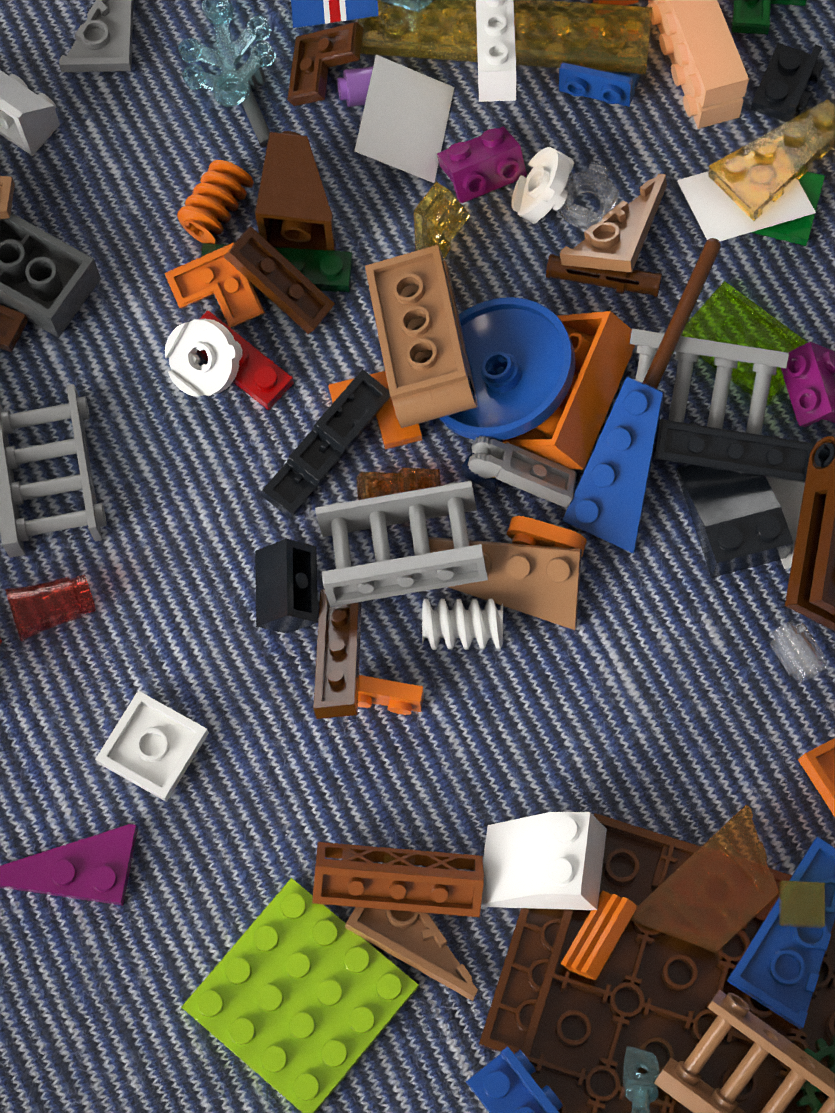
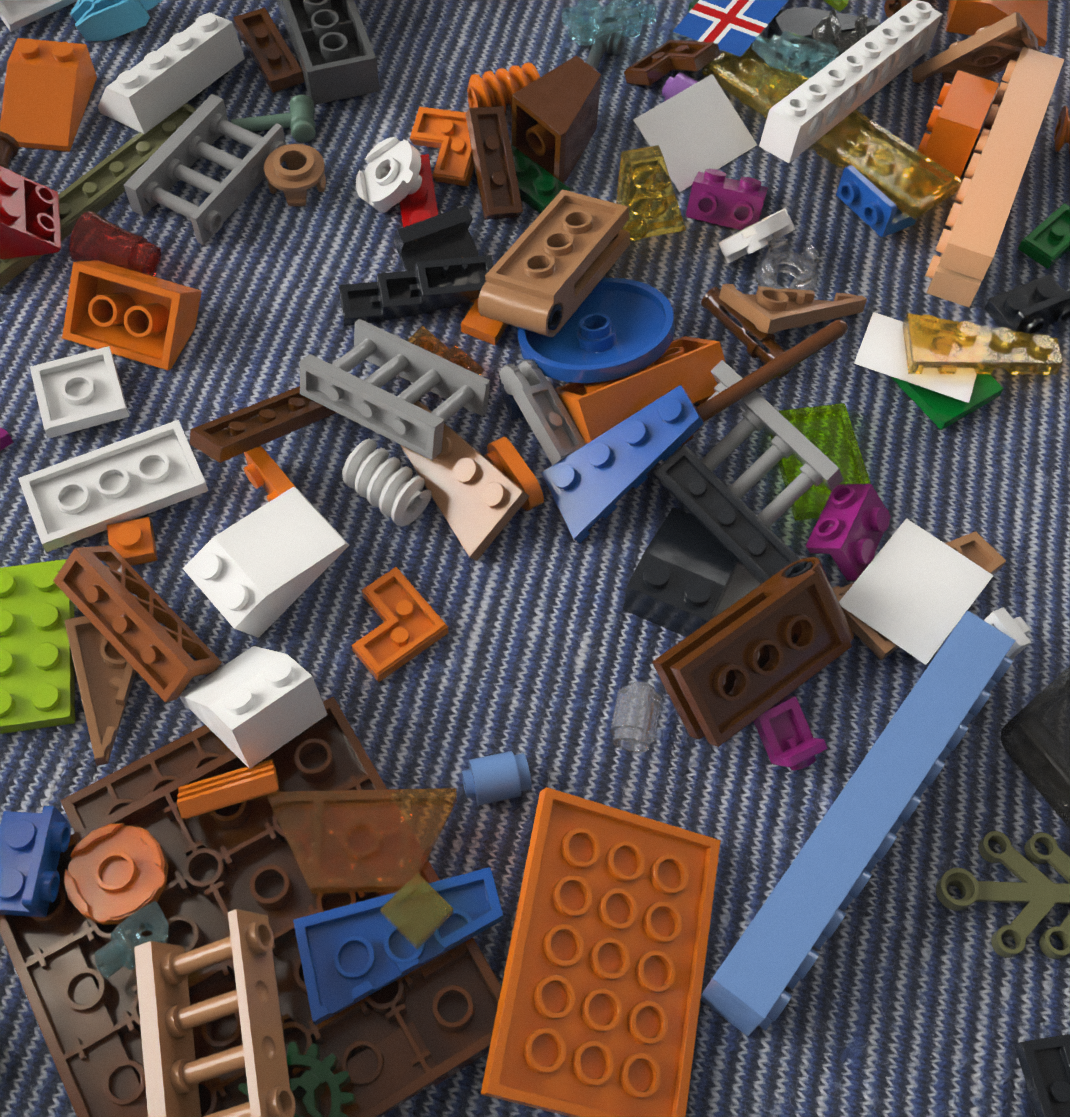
camera: 35 degrees right, 10 degrees down
black brick [255,538,318,634] -> none
none -> white plate [18,420,209,552]
none -> orange slope [62,260,202,370]
none -> orange tile [64,823,168,924]
none -> orange plate [107,517,158,566]
none -> white slope [183,487,349,638]
none -> sand green piece [231,94,316,143]
none -> medium nougat piece [264,144,326,206]
none -> orange tile [352,567,449,682]
none -> black panel [394,205,479,271]
none -> medium blue brick [461,751,532,806]

